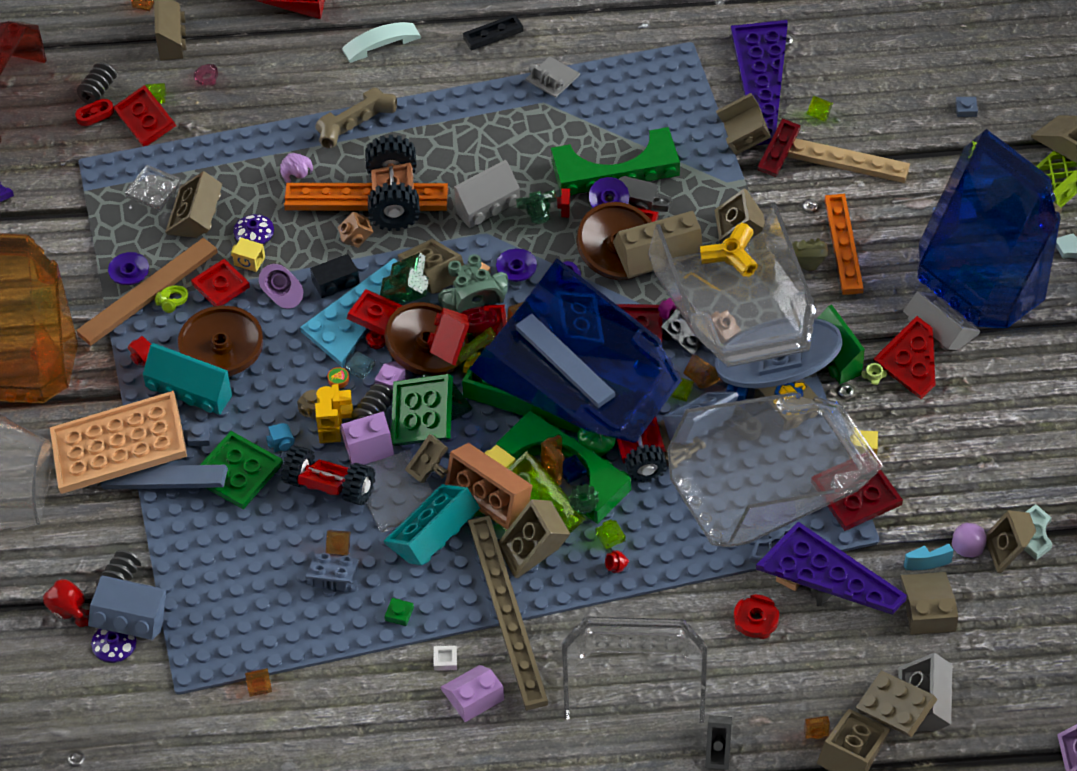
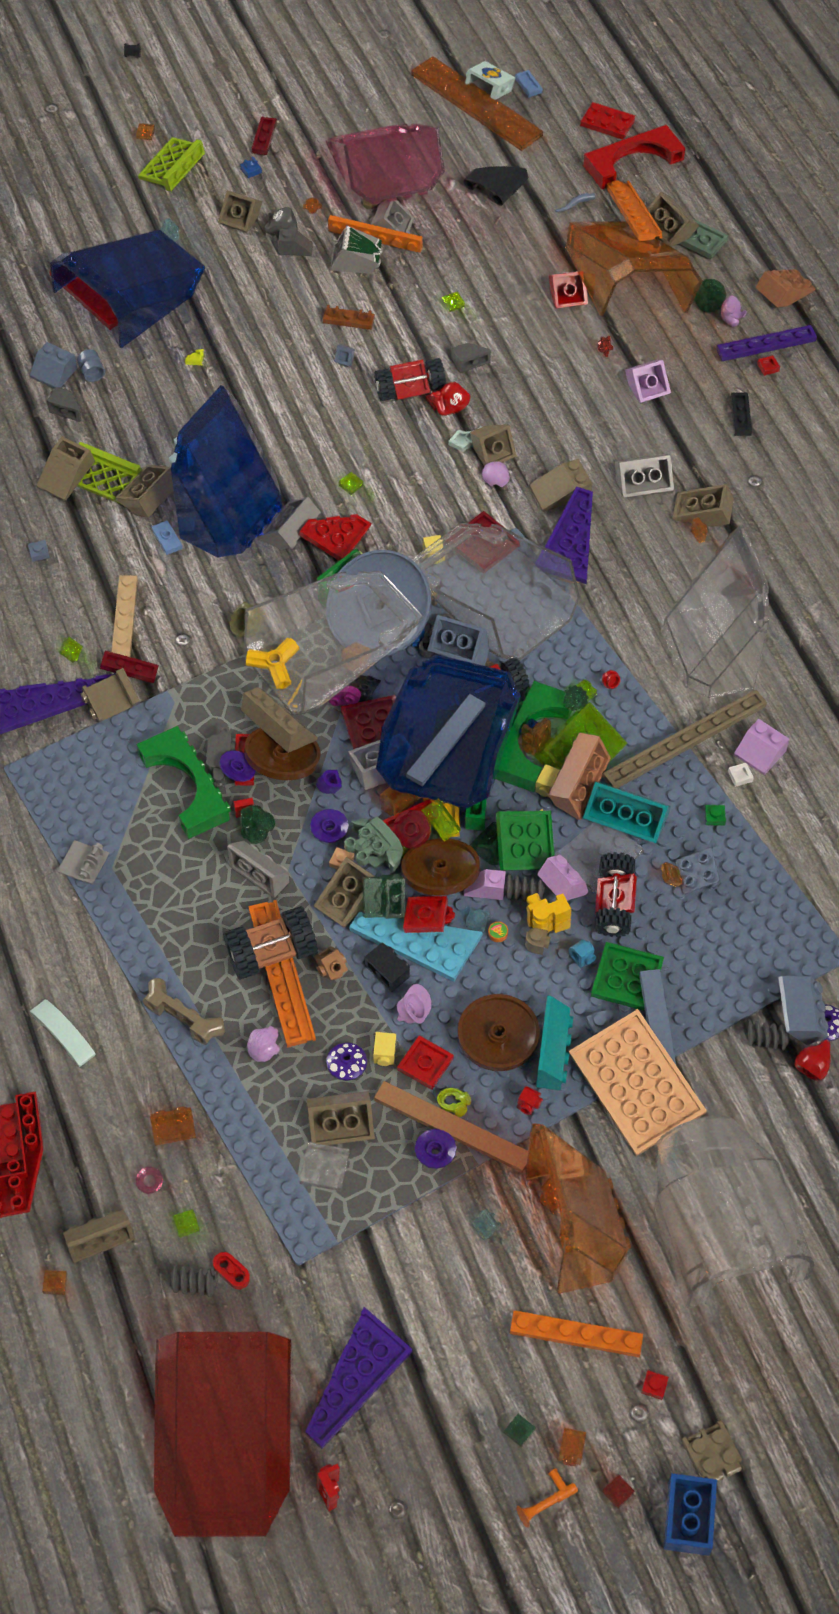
camera: 110 degrees left, 5 degrees up
red tile [113,85,176,147] -> none
clear orange plate [245,668,272,697] -> none
dark tan plate [405,434,448,483] -> none
red slope [427,308,469,365] -> none
black plate [463,14,524,51] -> none
dark tan slope [498,499,570,578] -> none
clear orange tile [683,355,721,389] -> none
dark tan slope [715,189,766,242] -> none
red plate [734,594,779,639] -> none
orange plate [824,194,864,295] -> none
dark tan plate [856,670,938,738] -> none
medium azure slope [904,544,954,570] -> none
none -> clear orange bracket [150,1107,196,1146]
none -> clear neon green plate [339,472,363,495]

